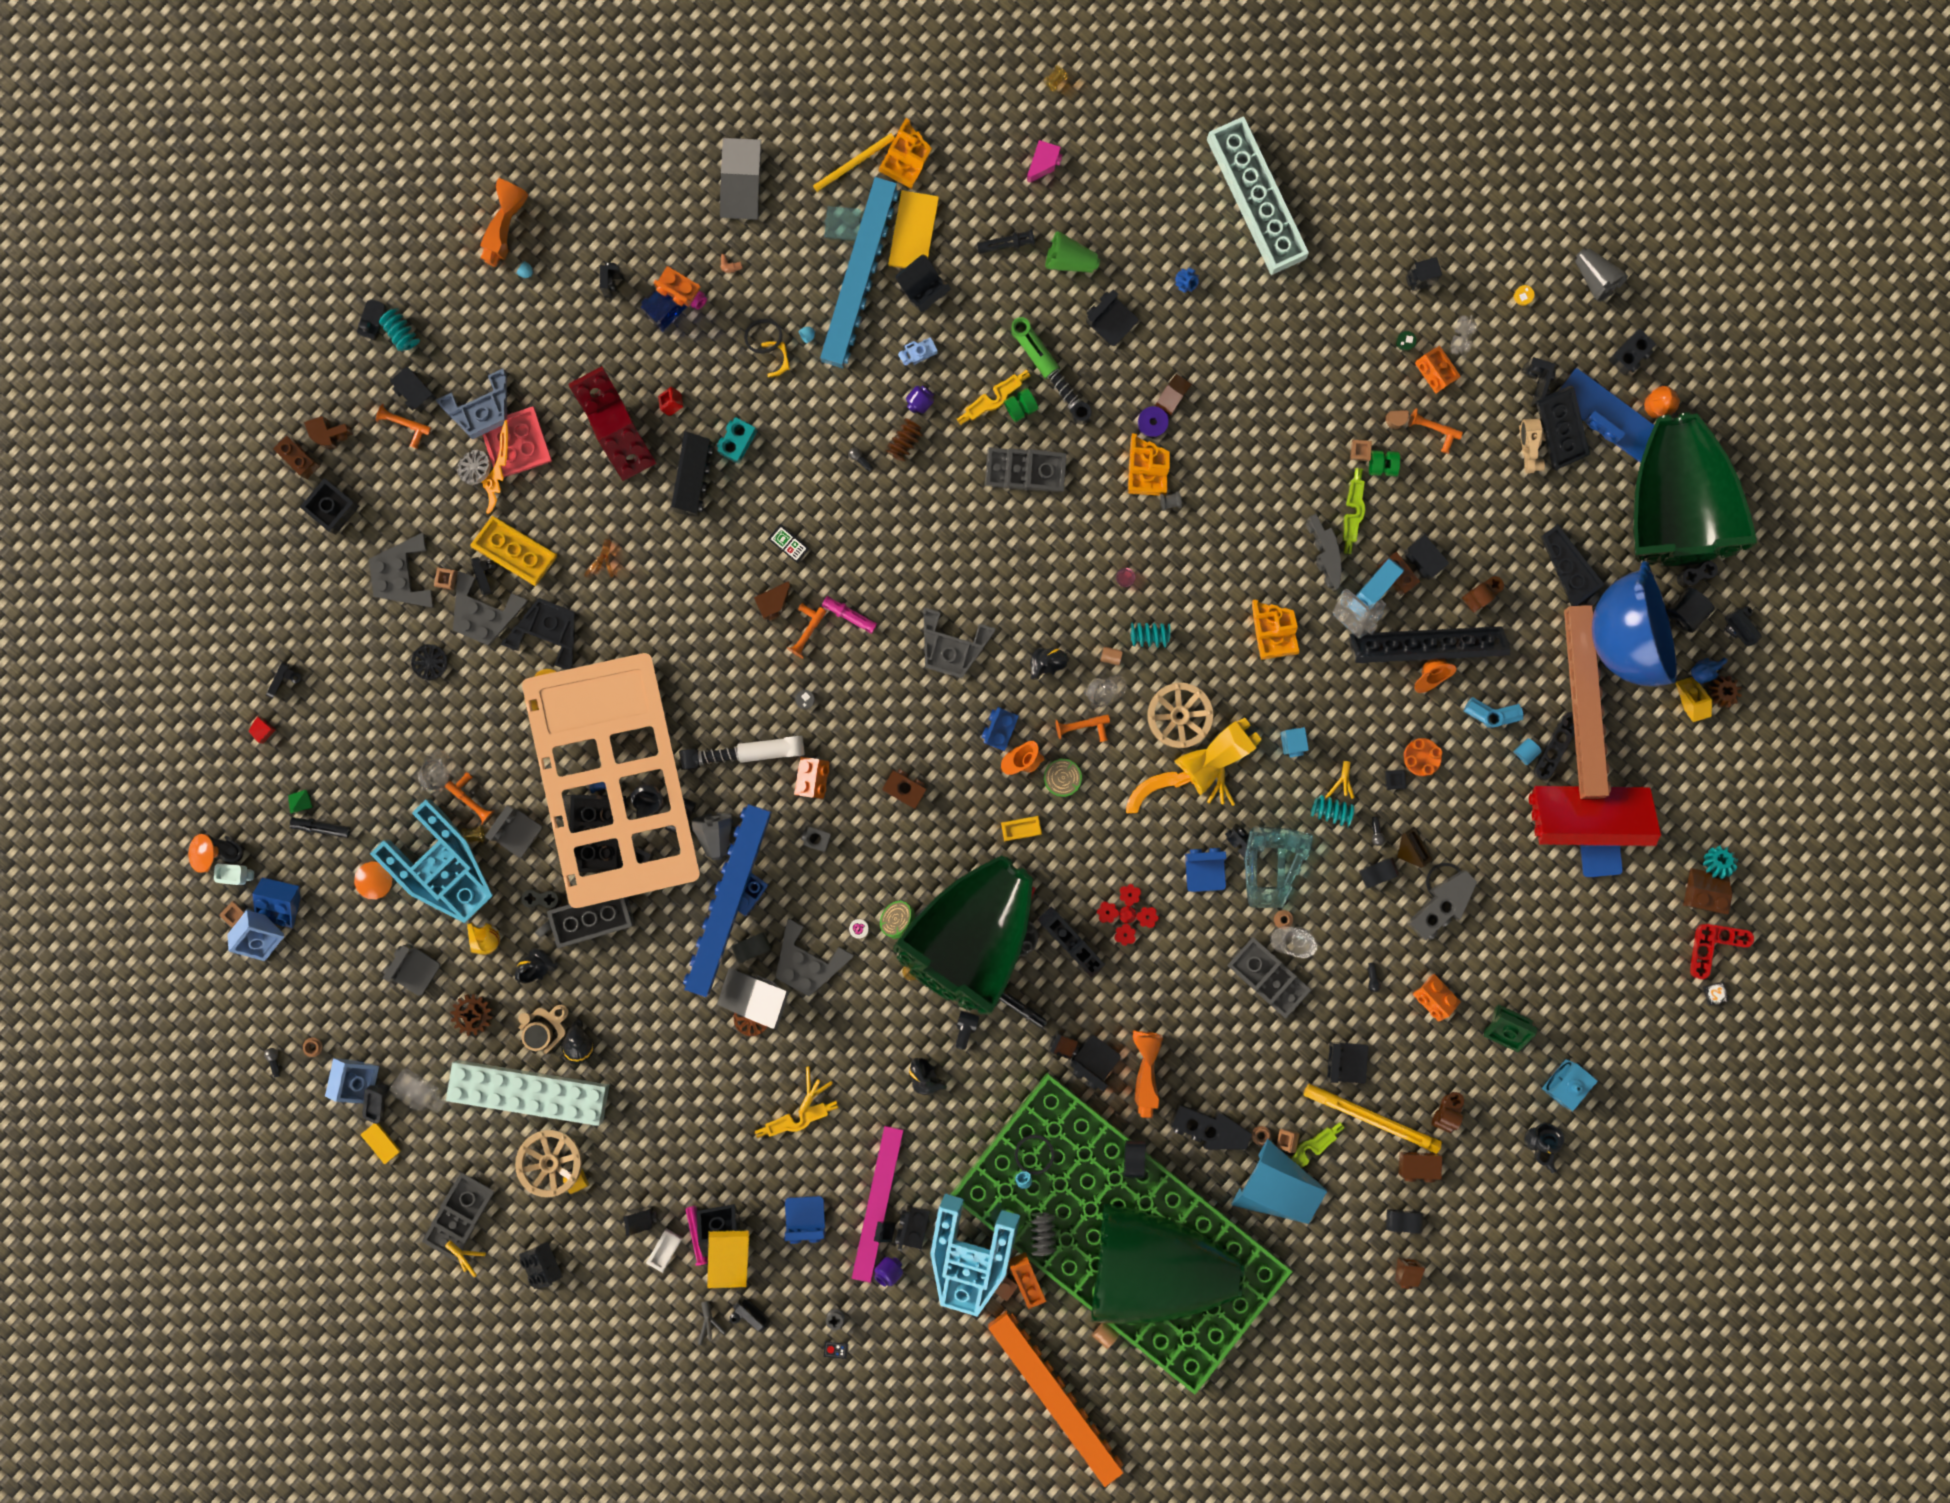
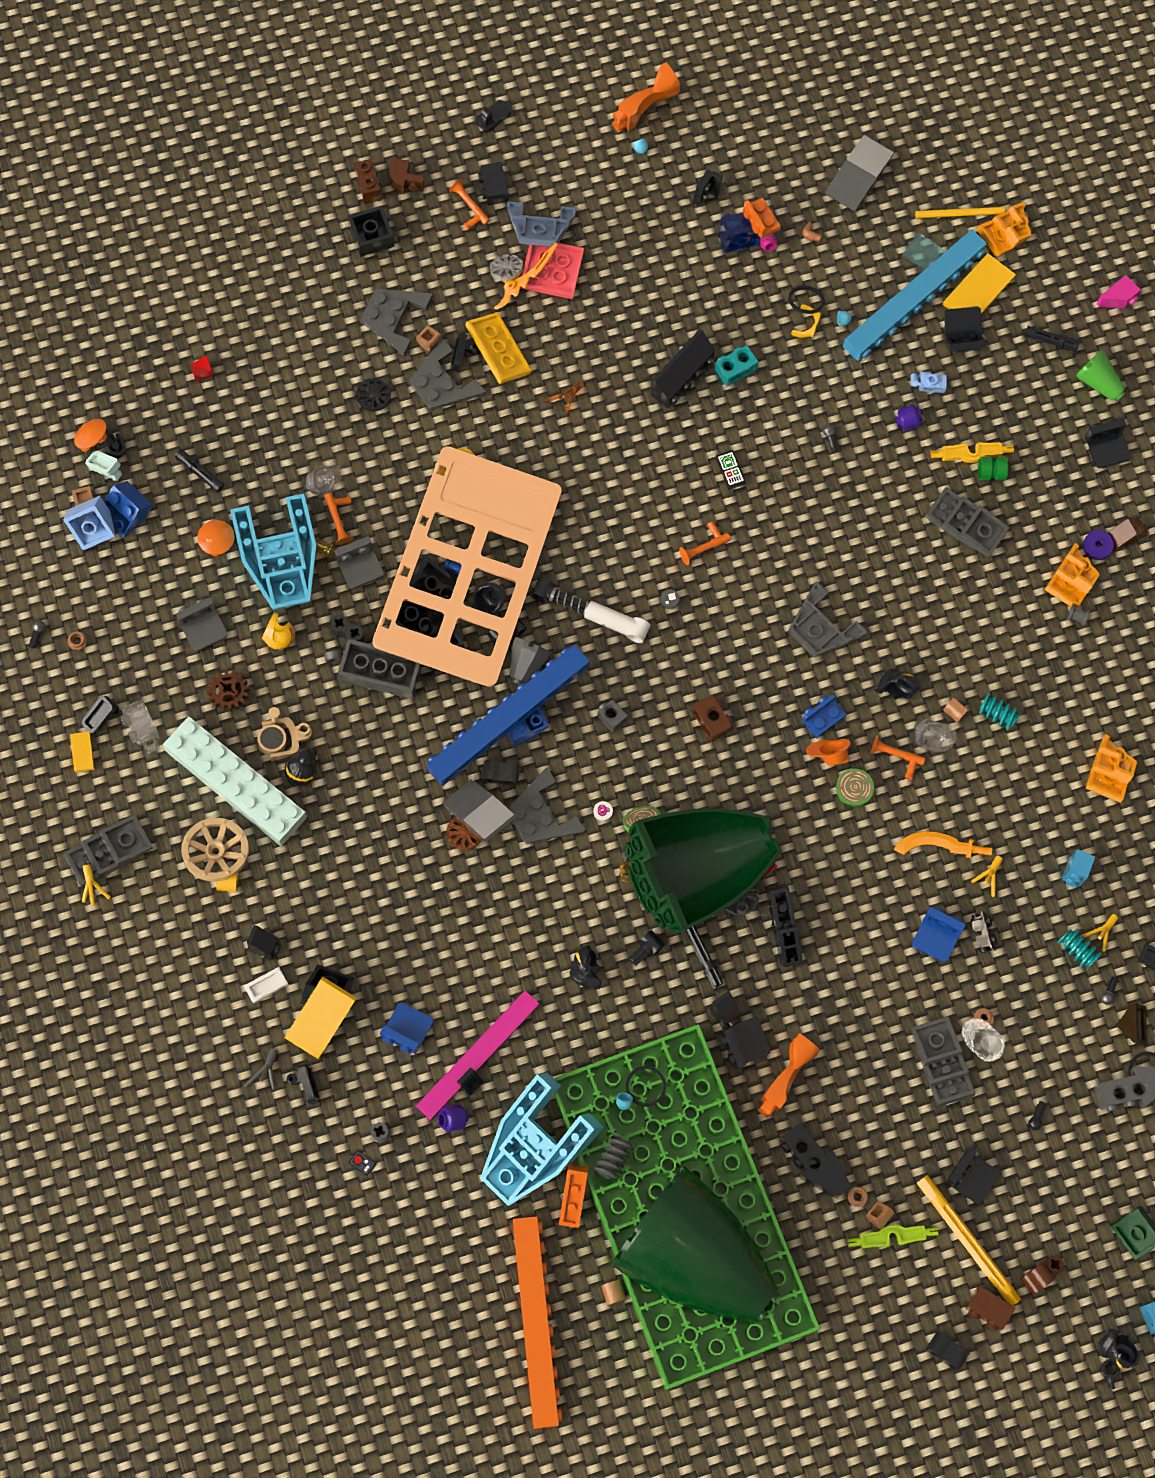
camera: 20 degrees right, 15 degrees down
black piece [265,661,302,699] -> none
green slope [288,789,313,814] -> none
light blue slope [325,1058,379,1104] -> none
teal piece [379,308,420,351] -> none
black wing [501,598,576,670] -> none
black hair [514,948,559,984] -> none
black bracket [519,1241,563,1289] -> none
dark red bracket [568,366,656,481] -> none
red slope [658,387,684,416] -> none
dark pink axle [686,1206,708,1266] -> none
reddish brown slope [754,581,792,621] -> none
yellow piece [755,1101,839,1138] -> none
bracket [794,757,830,799] -> none
yellow plant [800,1066,833,1112] -> none
dark pink pin [822,595,877,634] -> none
reddish brown piece [885,418,923,462] -> none
black bracket [895,1205,930,1251] -> none
medium nougat plate [994,1276,1018,1301] -> none
yellow tile [1001,816,1042,842] -> none
piece [1011,317,1091,425] -> none
red plant [1097,884,1159,946] -> none
clear pink piece [1116,568,1135,588] -> none
black axle [1123,1140,1146,1179] -> none
tan wheel [1147,683,1213,748] -> none
yellow hips [1174,718,1262,795] -> none
dark azure wedge [1231,1138,1327,1224] -> none
clear light blue windscreen [1245,826,1313,908] -> none
black axle [1359,857,1400,889] -> none
reddish brown slope [1395,1258,1425,1289] -> none
orange bracket [1413,974,1461,1021] -> none

